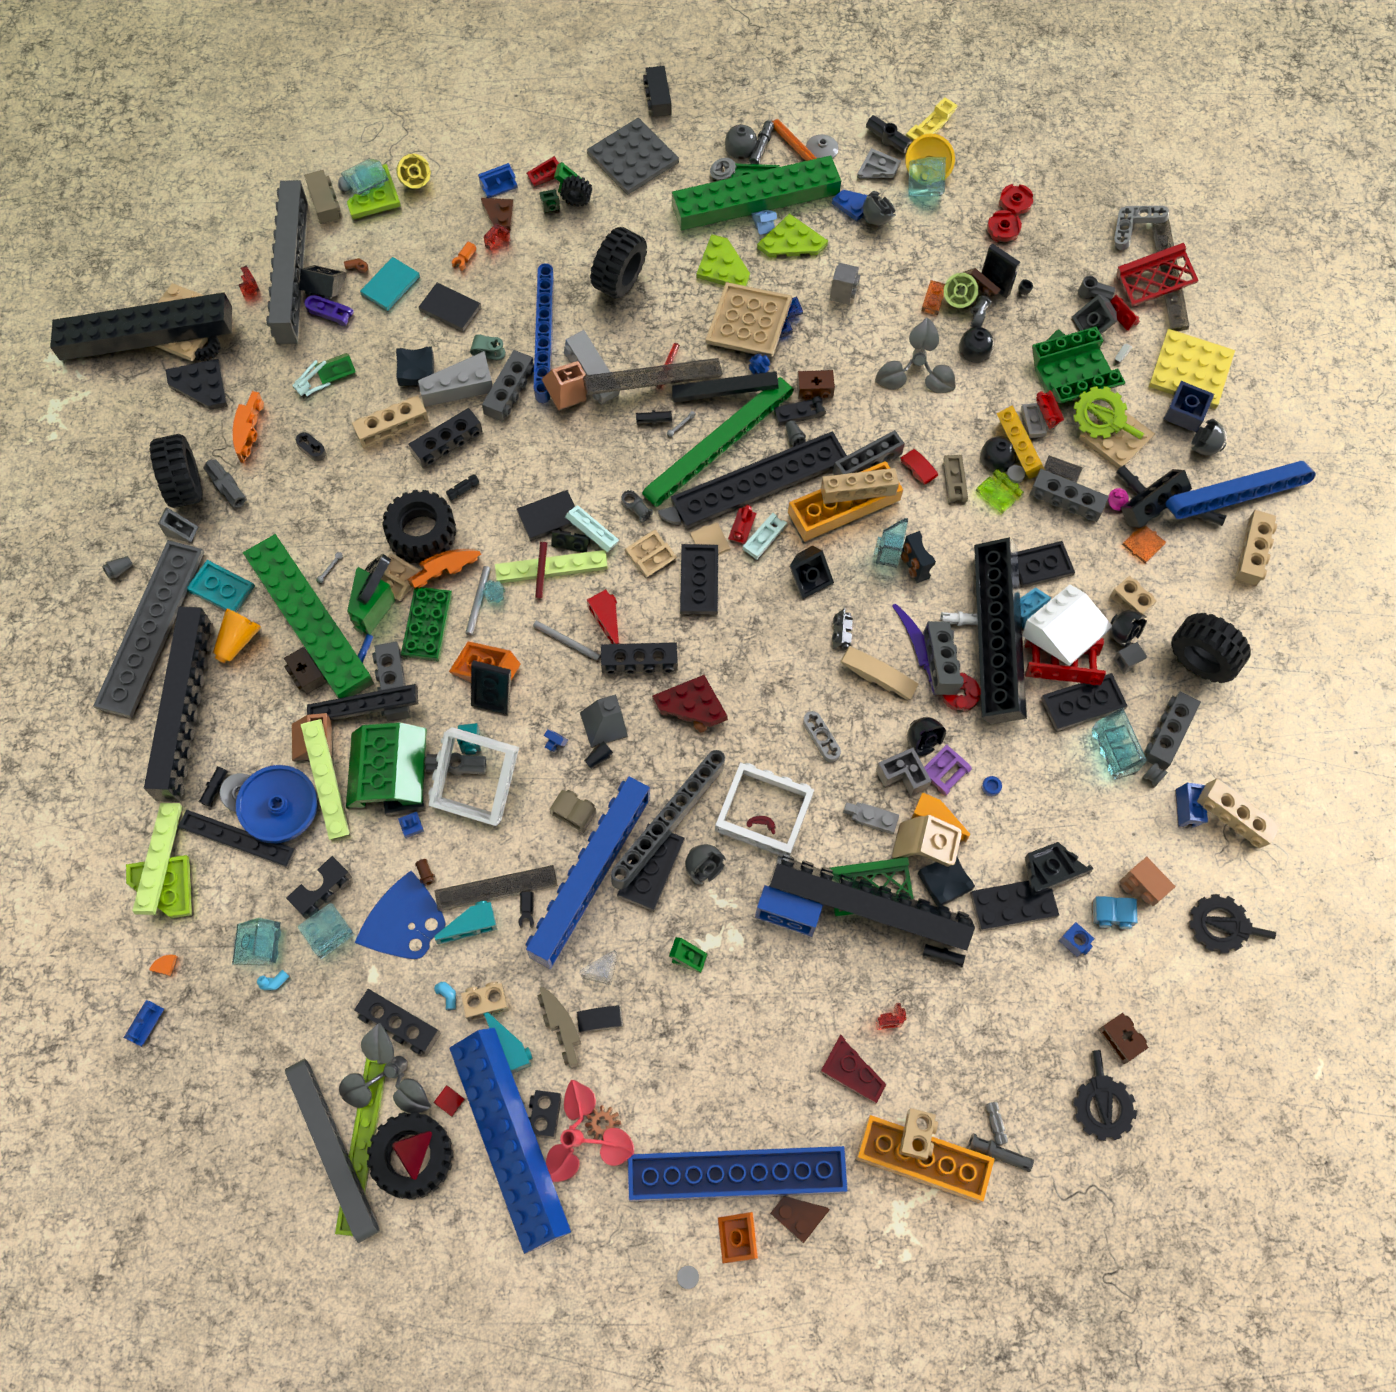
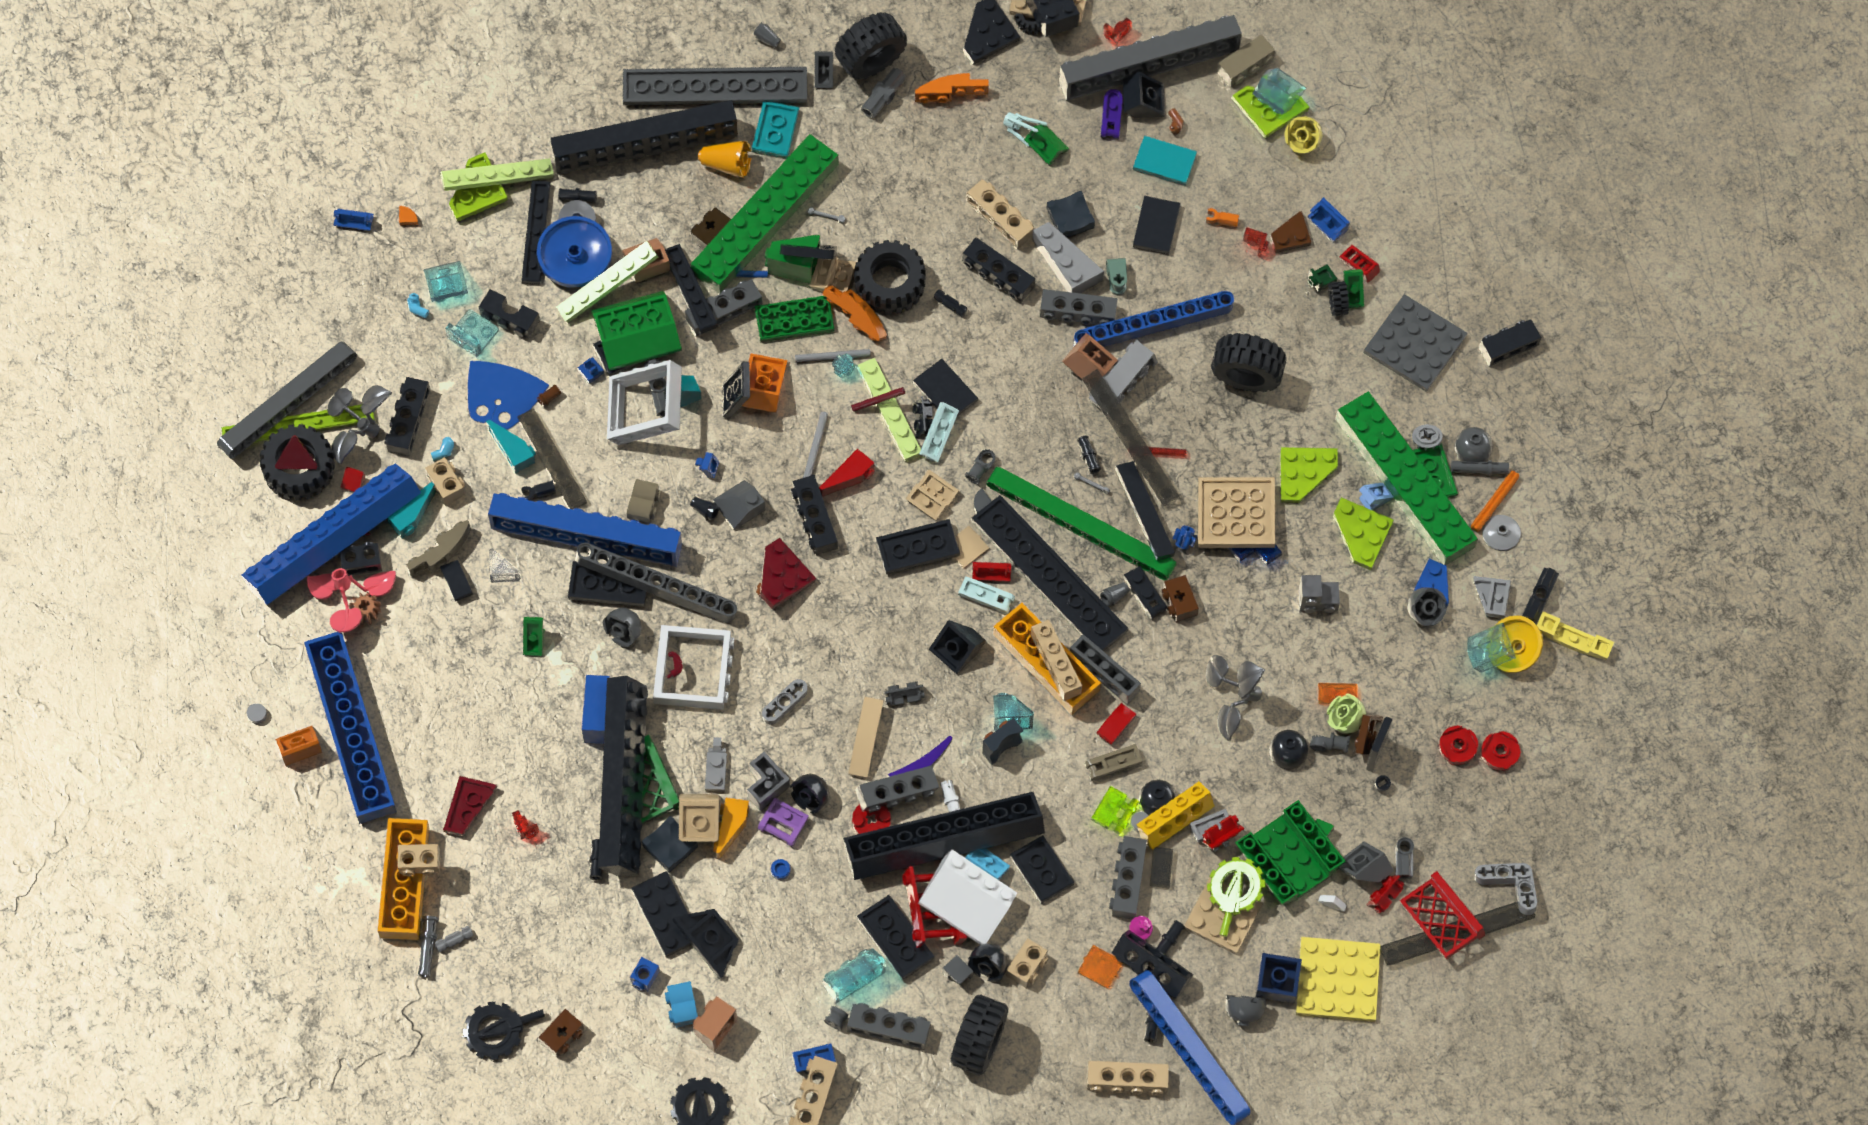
camera: 75 degrees right, 0 degrees up
black beam [295,432,326,461] -> none
reddish brown wing [770,1196,830,1243] -> none

